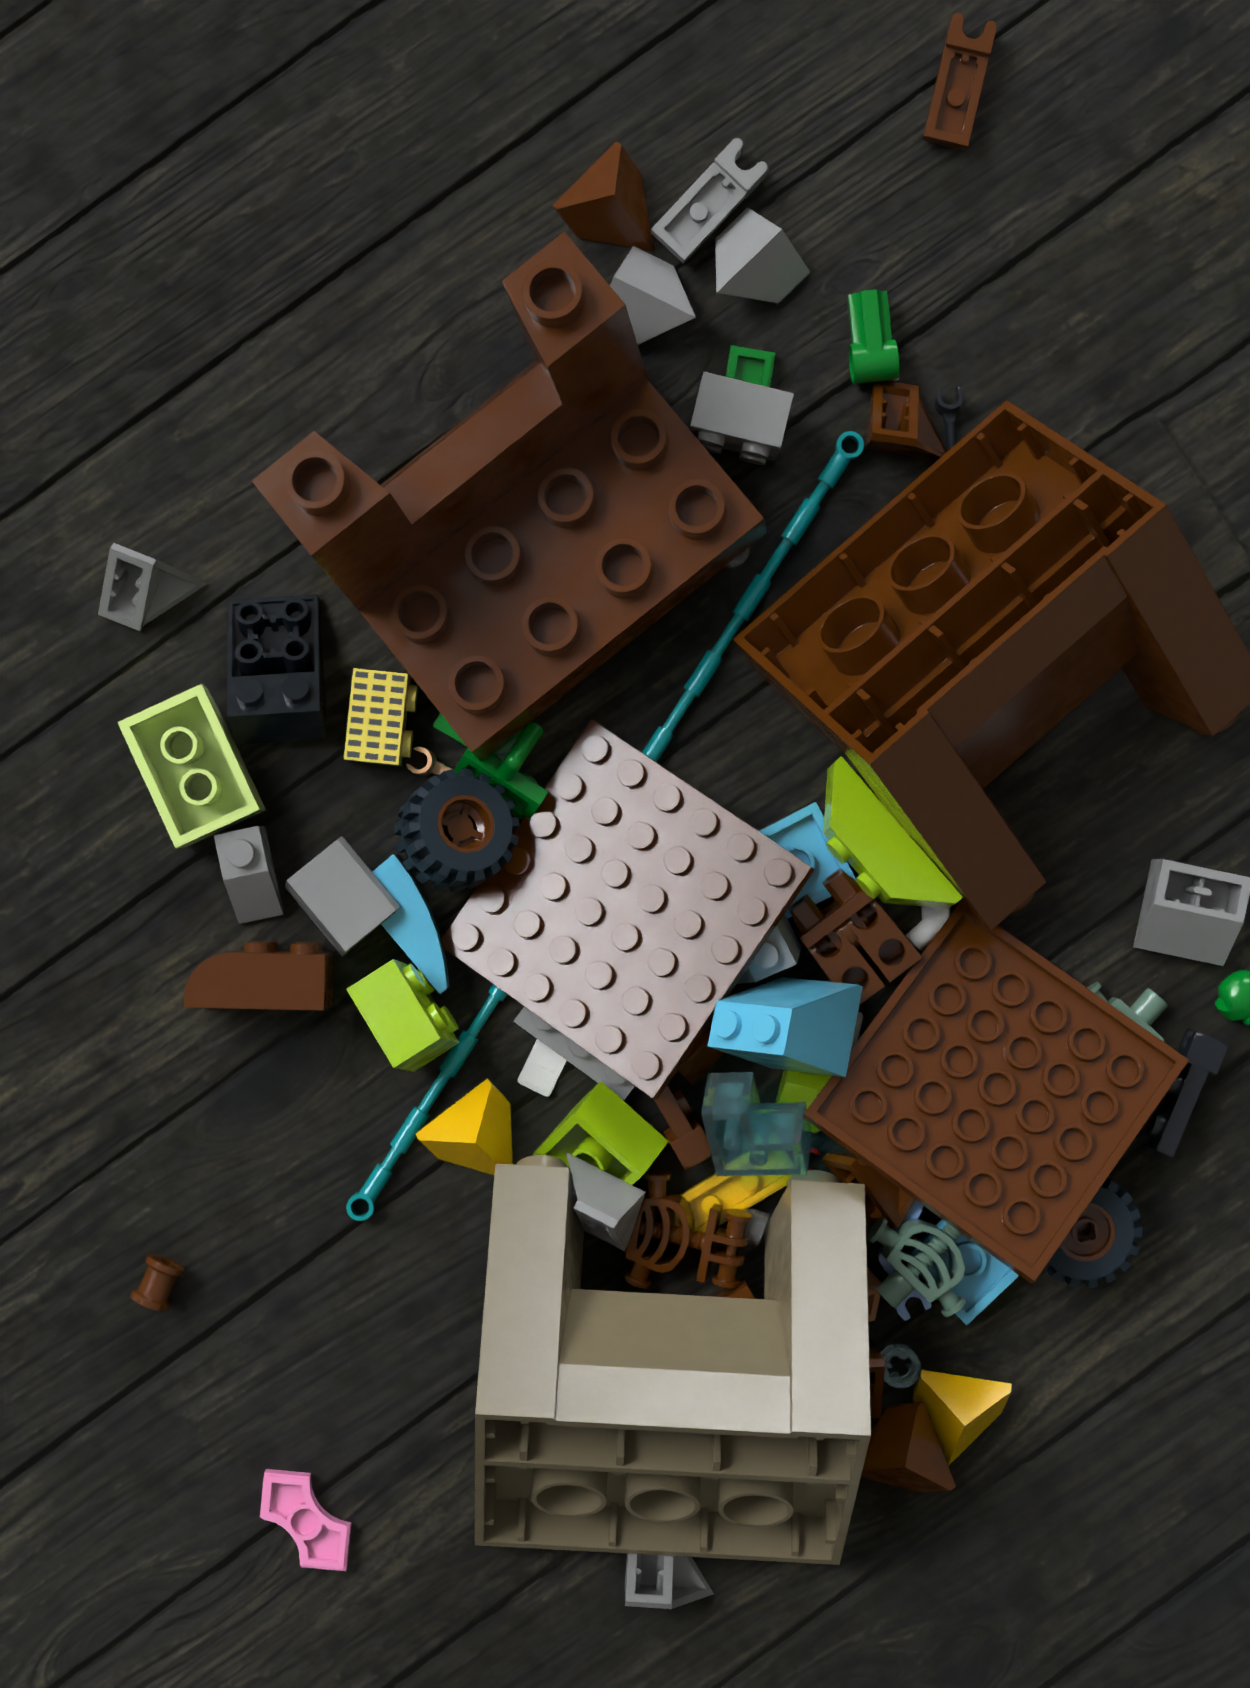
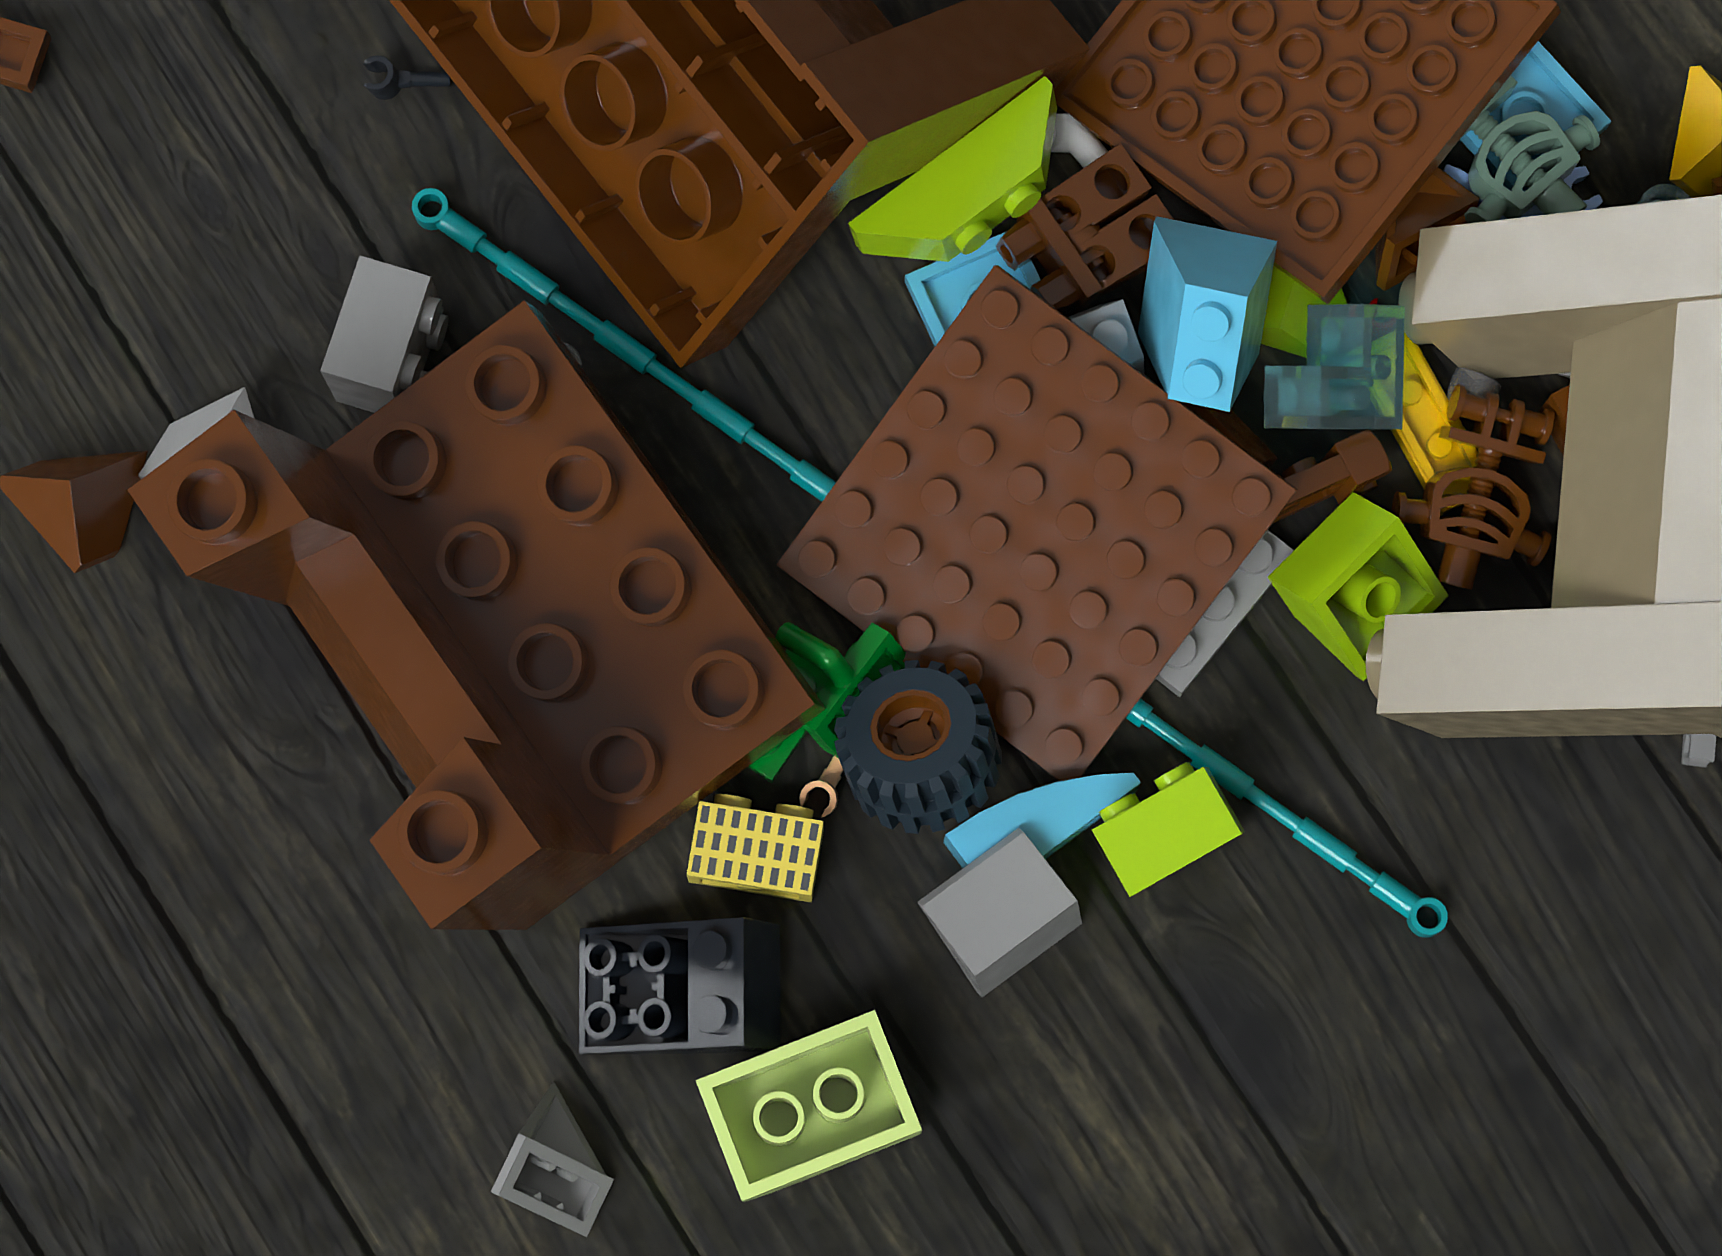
camera: 90 degrees left, 10 degrees down
reddish brown bush [130,1253,186,1312] -> none
reddish brown brick [184,941,334,1011] -> none
light grey slope [214,826,284,924] -> none
yellow slope [415,1078,513,1175] -> none
white sticker [517,1039,567,1097] -> none
light grey slope [566,1152,645,1251] -> none
light grey plate [651,138,769,264] -> none
light grey slope [715,207,810,305] -> none
green tile [725,345,775,388] -> none
green piece [847,289,899,384] -> none
reddish brown slope [864,381,946,460] -> none

